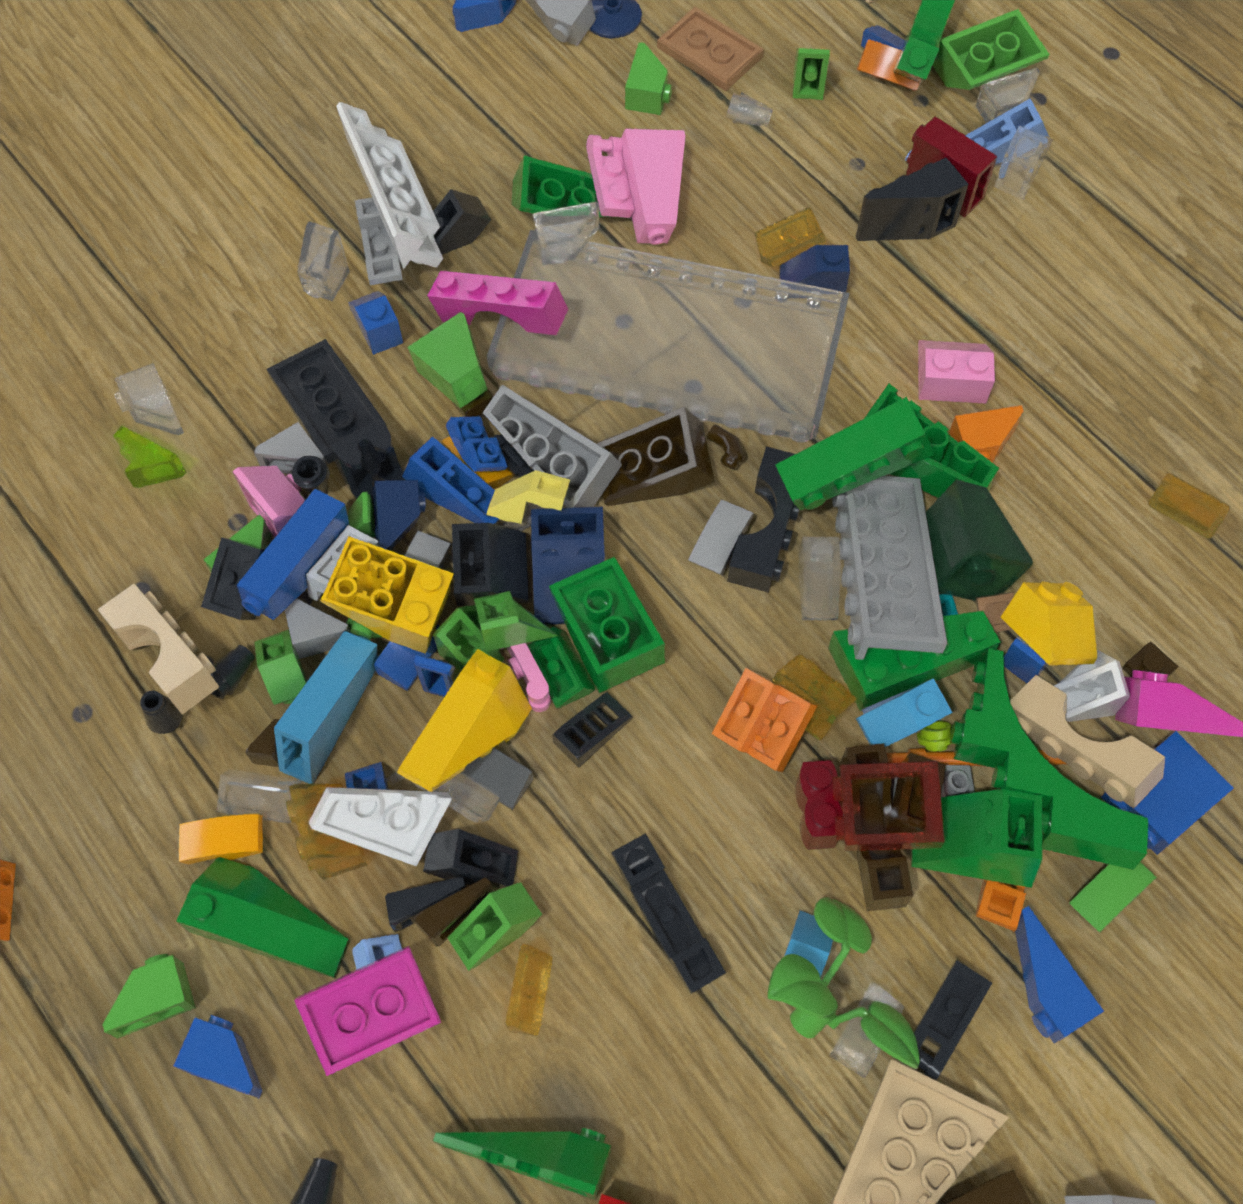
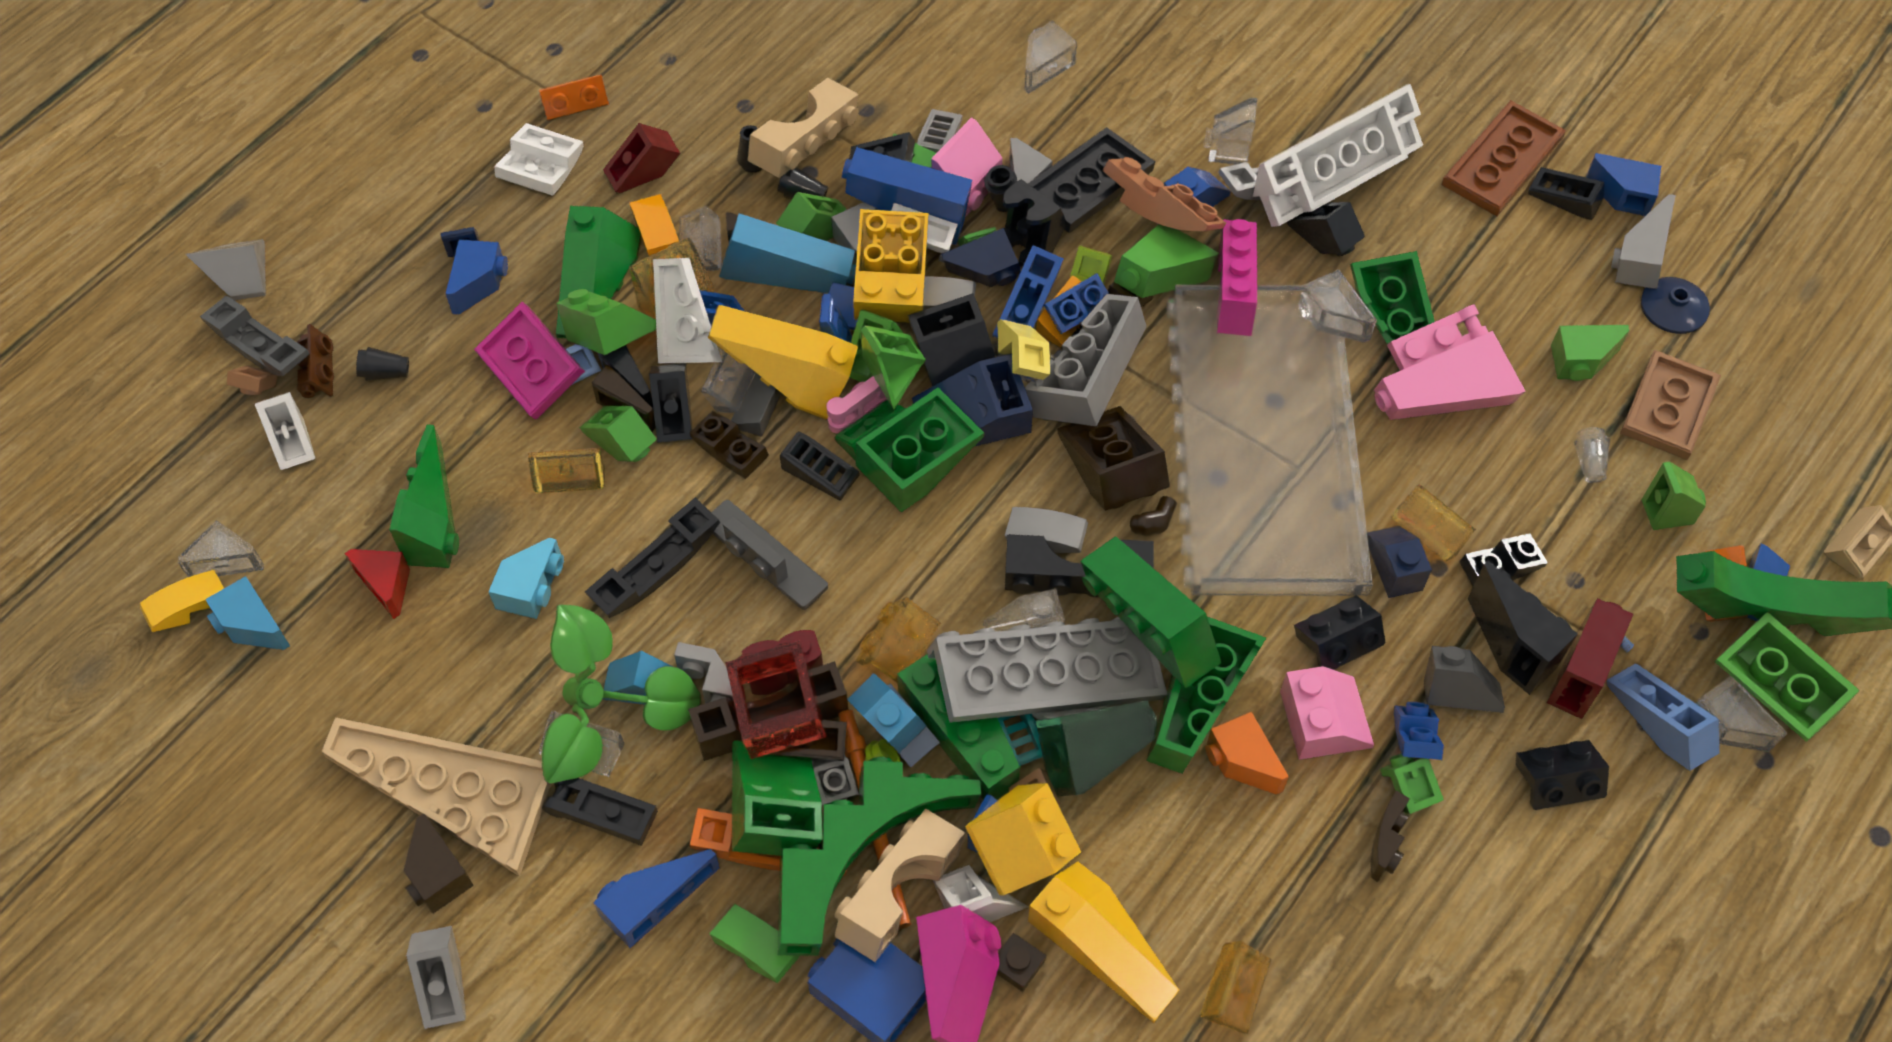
camera: 75 degrees right, 5 degrees down
bright green slope [102,954,196,1039] -> none
clear neon green slope [113,425,186,488] -> none
orange slope [712,668,817,773] -> none
clear slope [994,126,1053,200] -> none
none -> dark blue slope [440,227,479,257]
none -> medium azure slope [488,538,564,619]
none -> white slope [494,123,584,196]
none -> bright green slope [556,289,656,355]
none -> dark red slope [603,123,681,193]
none -> light grey slope [674,642,743,704]
none -> dark brown slope [689,411,769,479]
none -> dark grey bracket [711,500,828,610]
none -> light grey slope [916,109,963,153]
none -> yellow wedge [1028,861,1179,1023]
none -> lime plate [1070,246,1113,284]
none -> nougat slope [1103,157,1226,231]
none -> black bracket [1294,595,1386,670]
none -> dark brown slope [1371,790,1410,882]
none -> bright green bracket [1380,753,1444,814]
none -> blue slope [1394,702,1444,760]
none -> dark grey slope [1424,646,1505,713]
none -> dark orange tile [1441,100,1566,216]
none -> black slope [1459,533,1547,586]
none -> black bracket [1516,740,1609,810]
none -> black slope [1528,167,1604,220]

